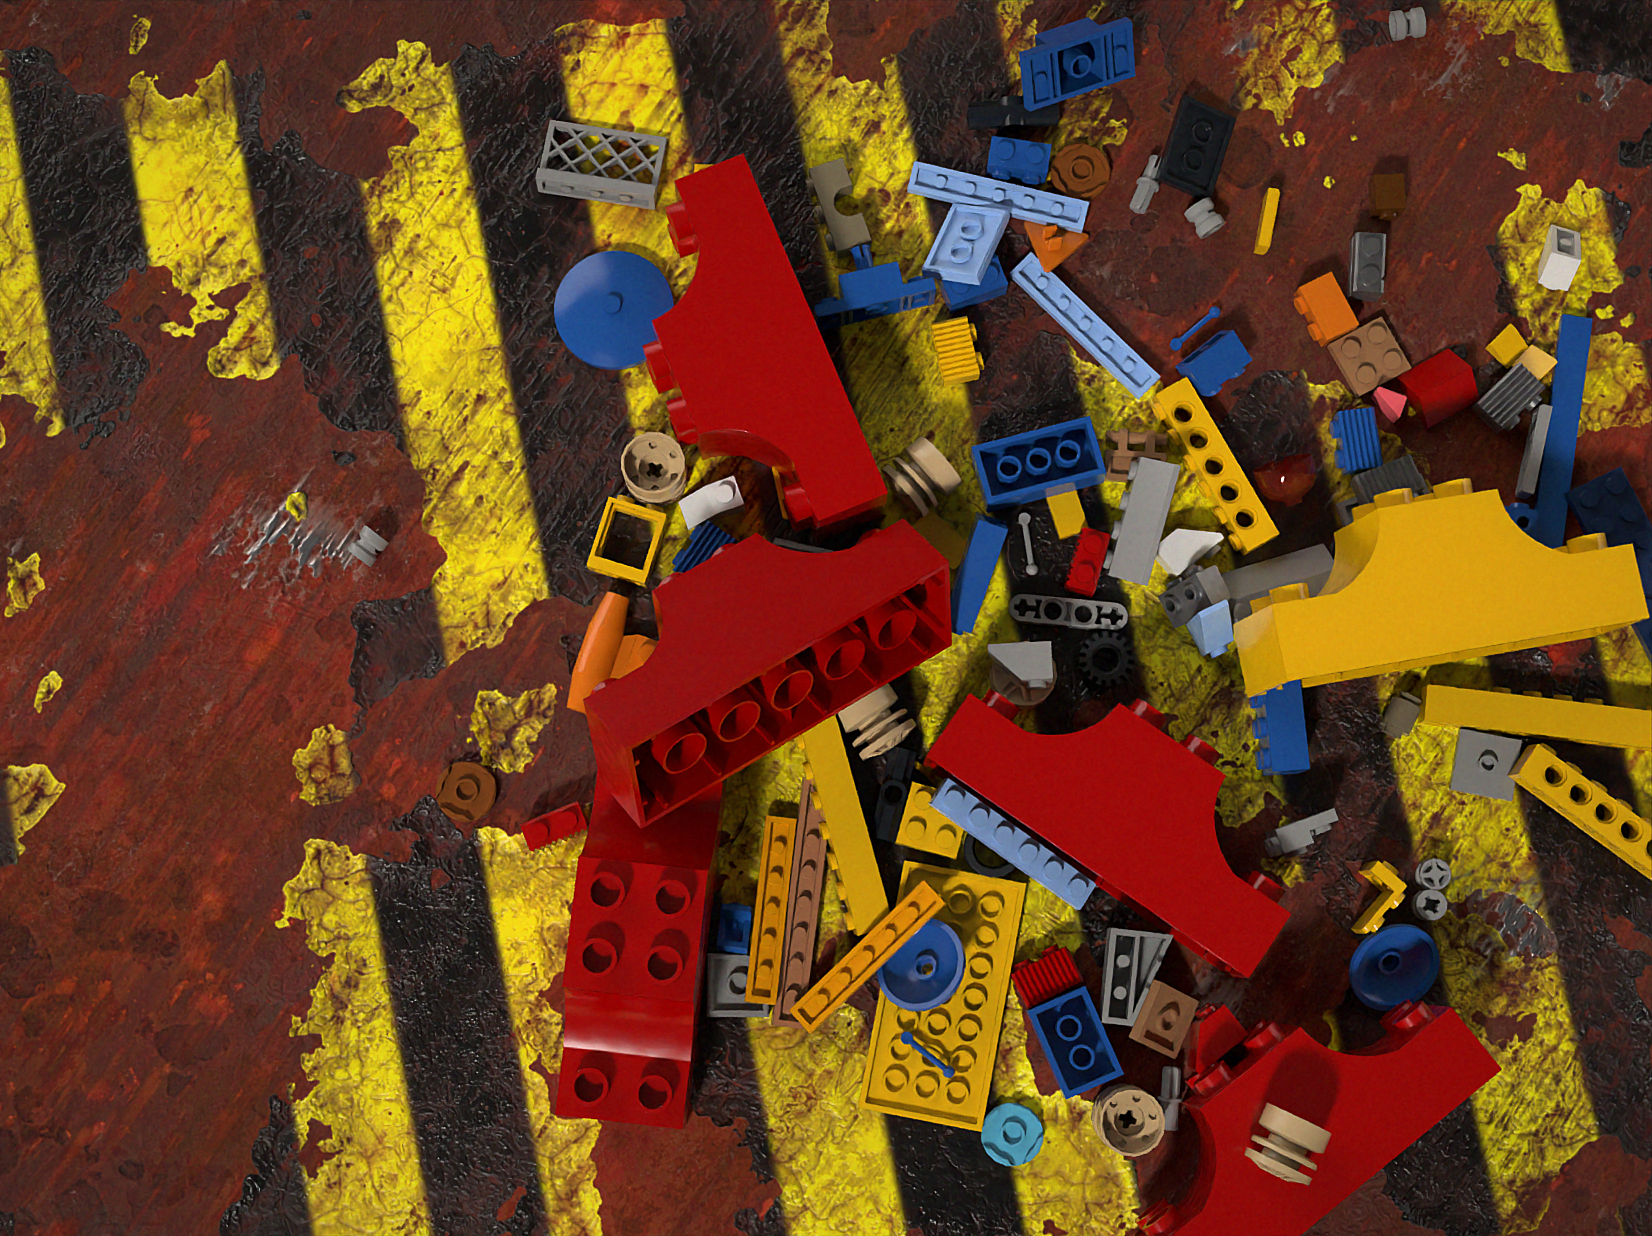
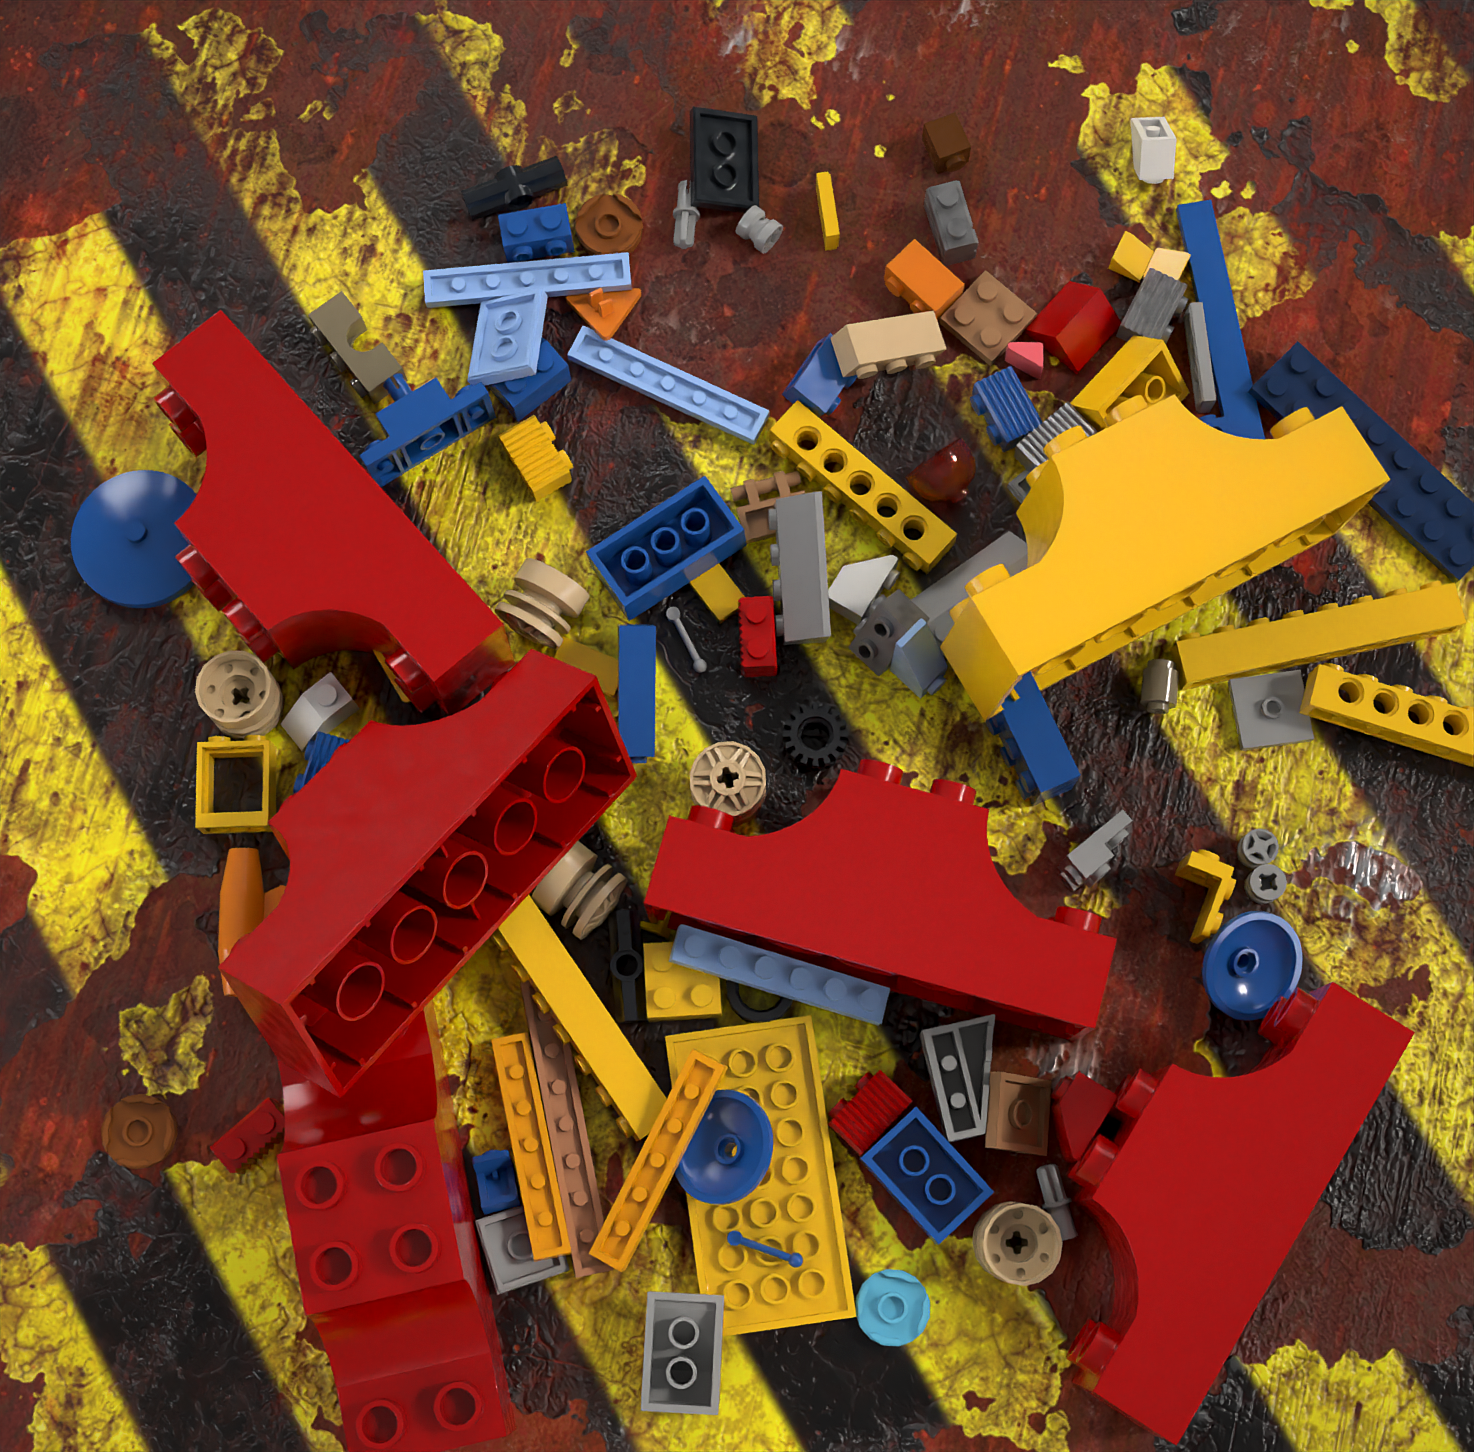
camera: 20 degrees left, 5 degrees down
light grey fence [535,120,667,210] -> none
light grey slope [987,641,1053,690] -> none
light grey beam [1008,594,1128,632] -> none
blue brick [1019,17,1136,111] -> none
blue hinge [1170,306,1221,351] -> none
tan wheel [1244,1103,1332,1186] -> none
none -> light grey slope [640,1291,724,1415]
none -> tan brick [830,310,946,379]
none -> yellow slope [1070,335,1190,433]

